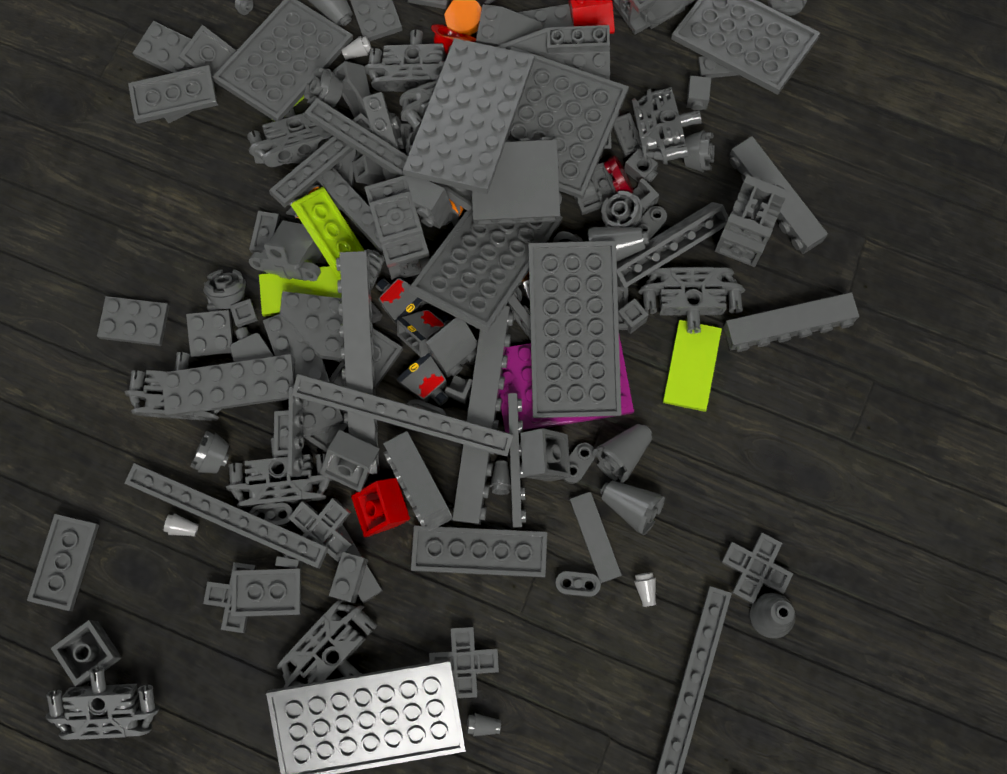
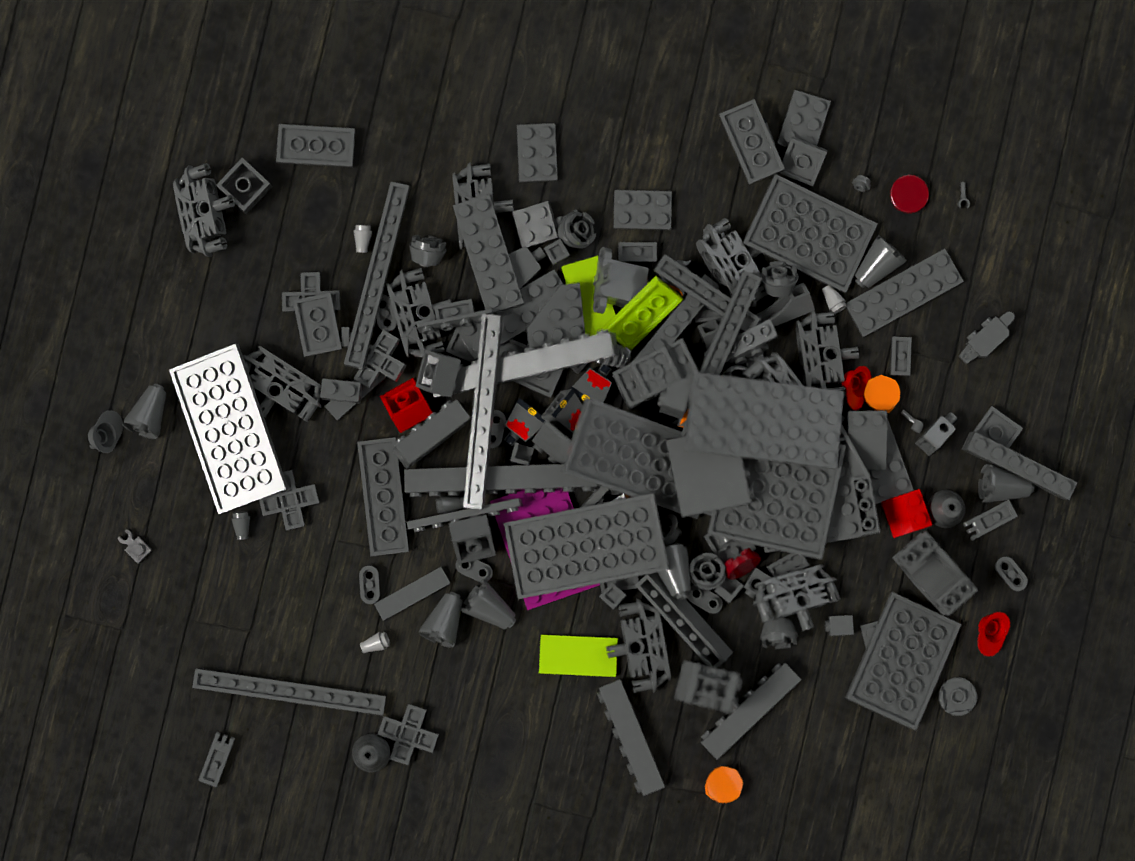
camera: 80 degrees right, 10 degrees up
none -> dark grey plate [614,190,672,230]
none -> orange hat [705,766,743,803]

